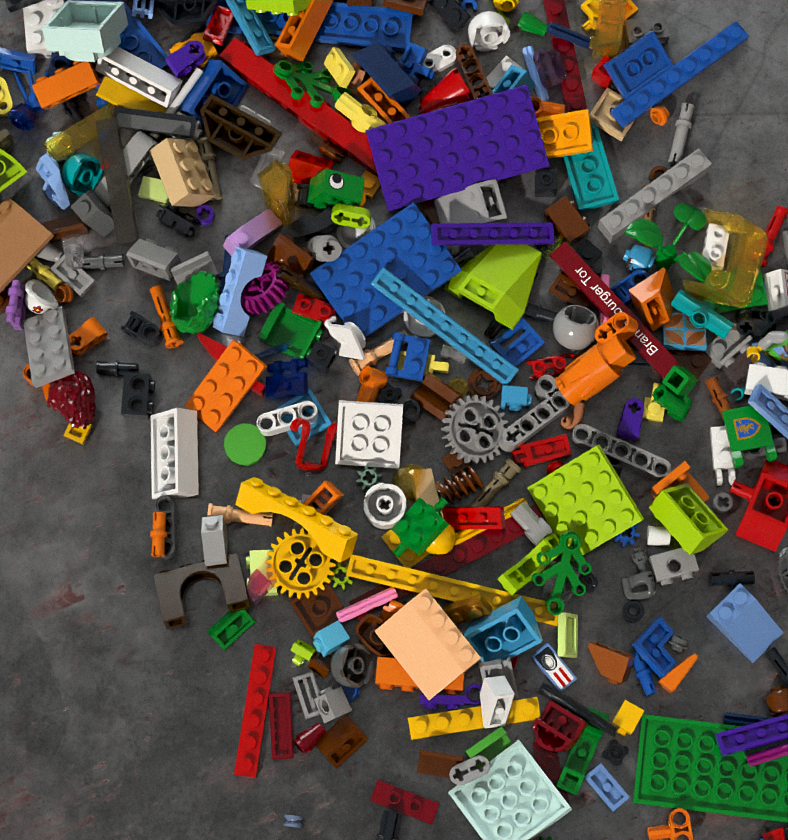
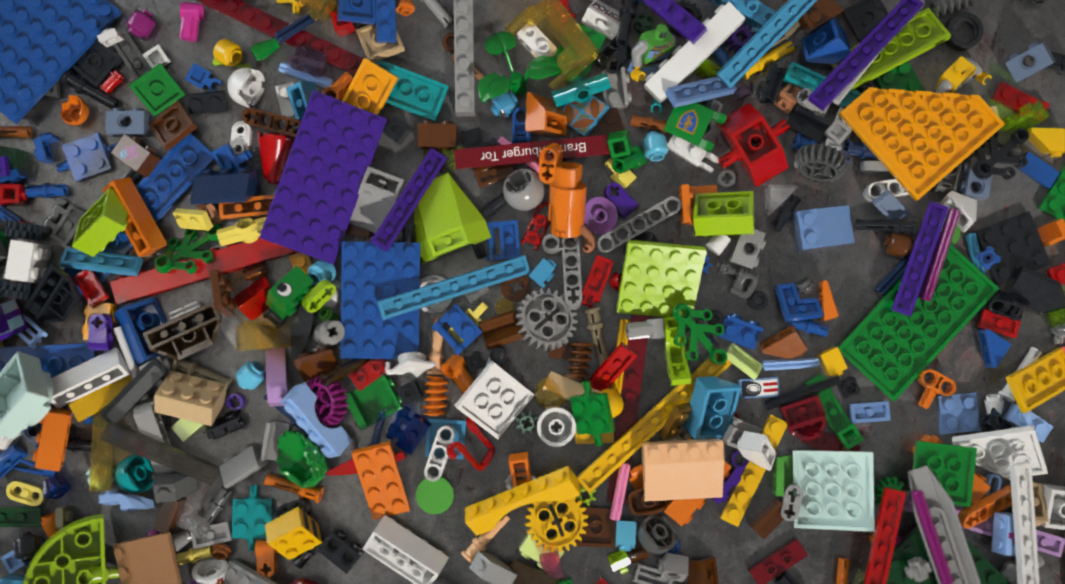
camera: 55 degrees left, 10 degrees up
none -> reddish brown plate [209,269,236,318]
none -> teal plate [232,485,273,552]
none -> medium azure head [236,361,265,390]
none -> yellow brick [265,507,322,560]
none -> medium azure head [308,260,337,286]
none -> bright green pin [318,307,341,322]
none -> orange piece [422,375,449,416]
none -> medium lavender dish [584,196,618,235]
none -> medium azure head [642,131,669,161]
none -> blue bracket [717,313,764,350]
none -> light blue axle [762,357,820,371]
none -> clear slope [764,184,798,216]

